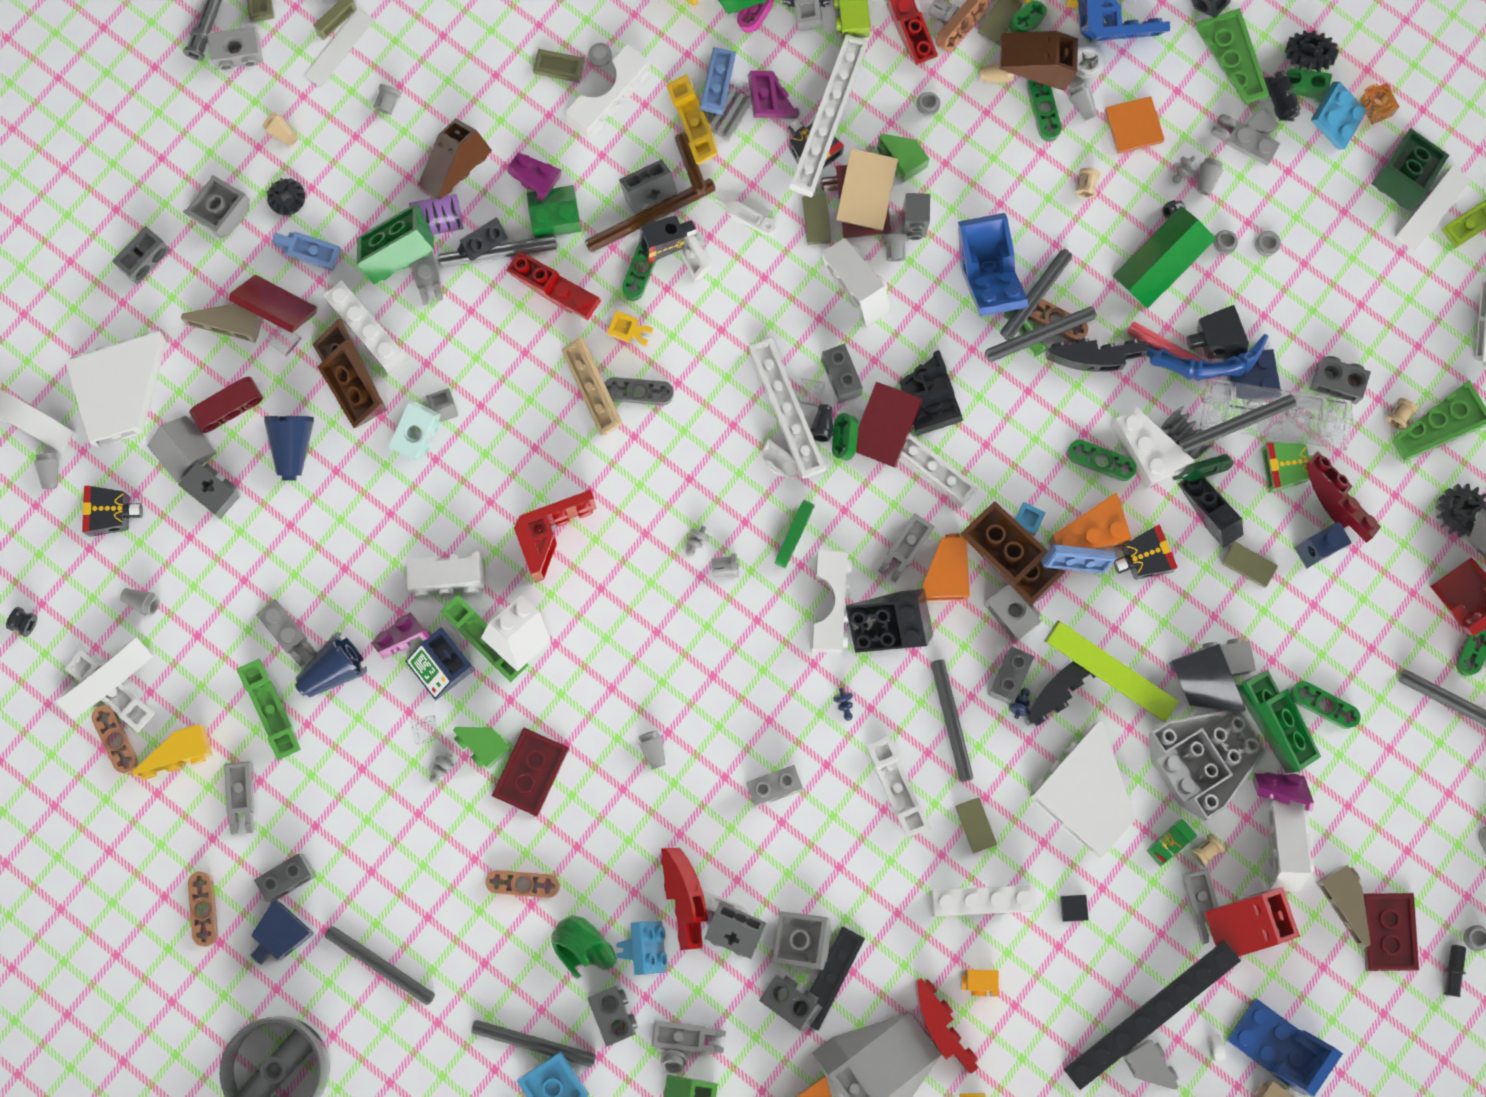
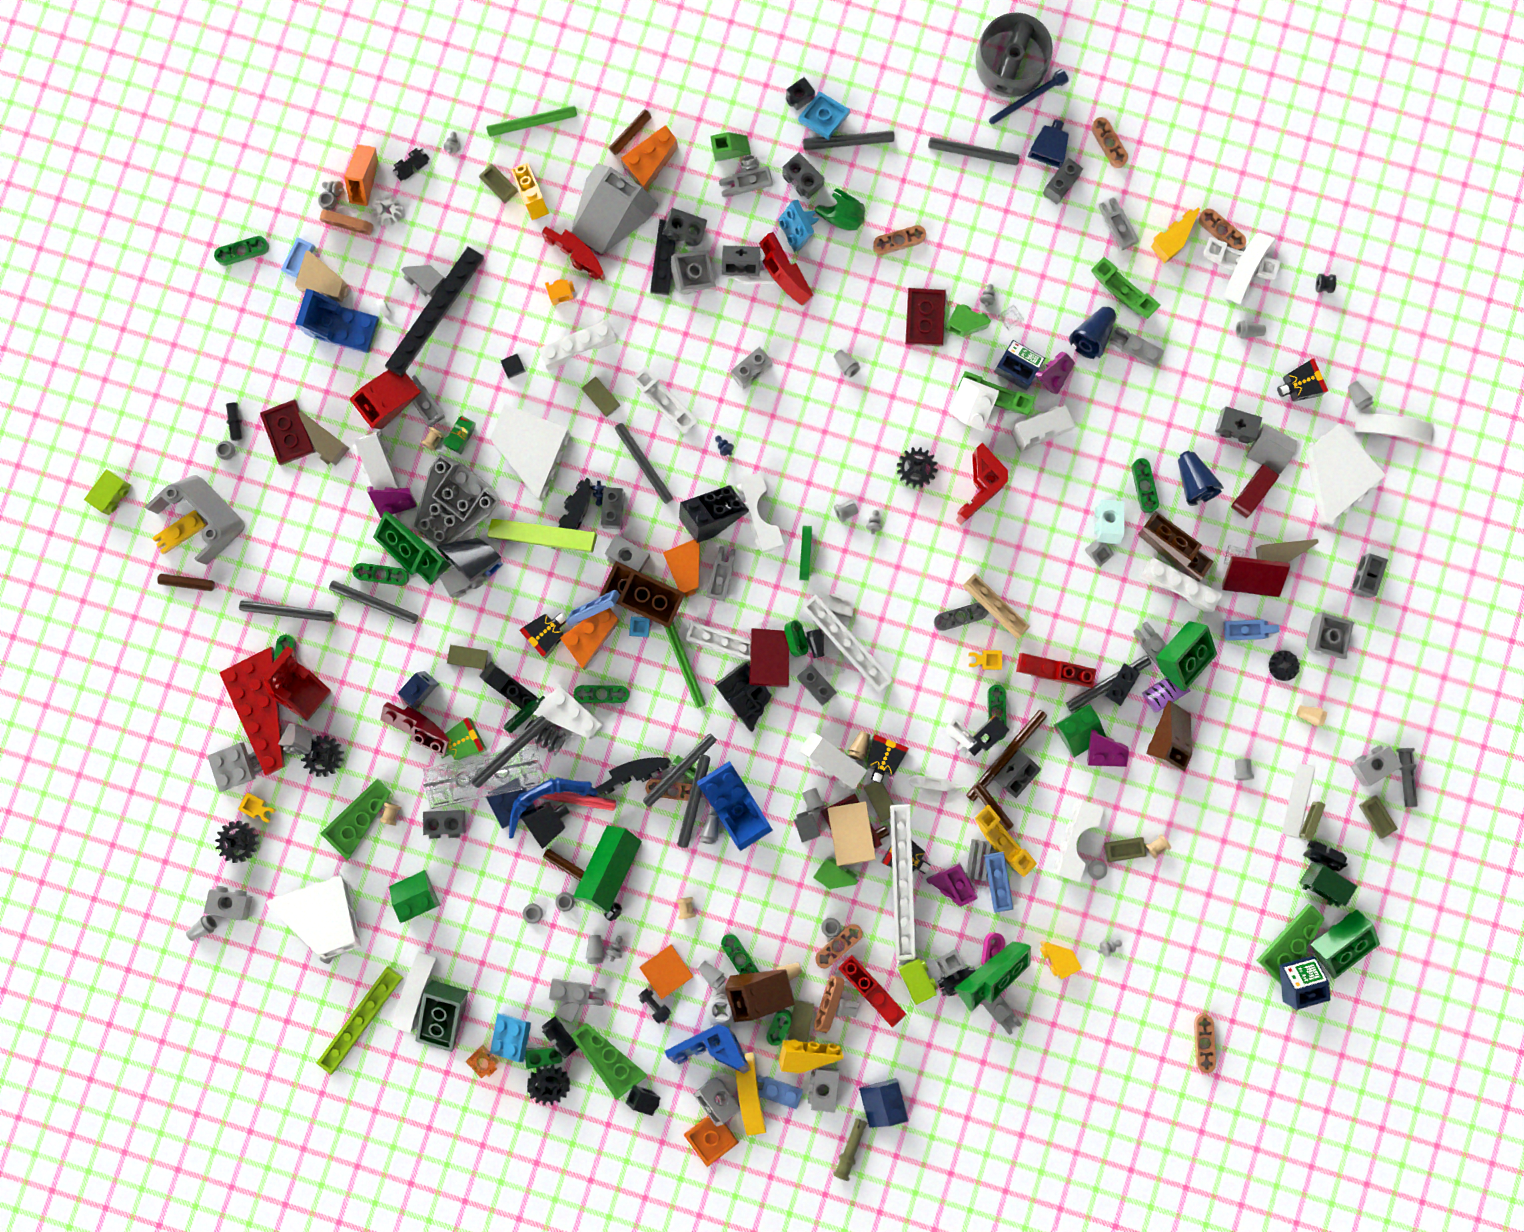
camera: 165 degrees right, 5 degrees up
none -> dark grey axle [329,580,419,624]
none -> green slope [389,870,441,924]
none -> reddish brown axle [543,849,585,881]
none -> black bar [638,988,671,1024]
none -> bright green axle [664,622,706,708]
none -> light grey cone [699,815,719,845]
none -> nougat beam [815,924,863,968]
none -> tan cone [848,731,870,761]
none -> black torso [867,734,909,784]
none -> black gear [896,447,938,489]
none -> dark blue piece [989,69,1069,124]
none -> green beam [1131,458,1159,513]
none -> tan bush [1145,834,1171,859]

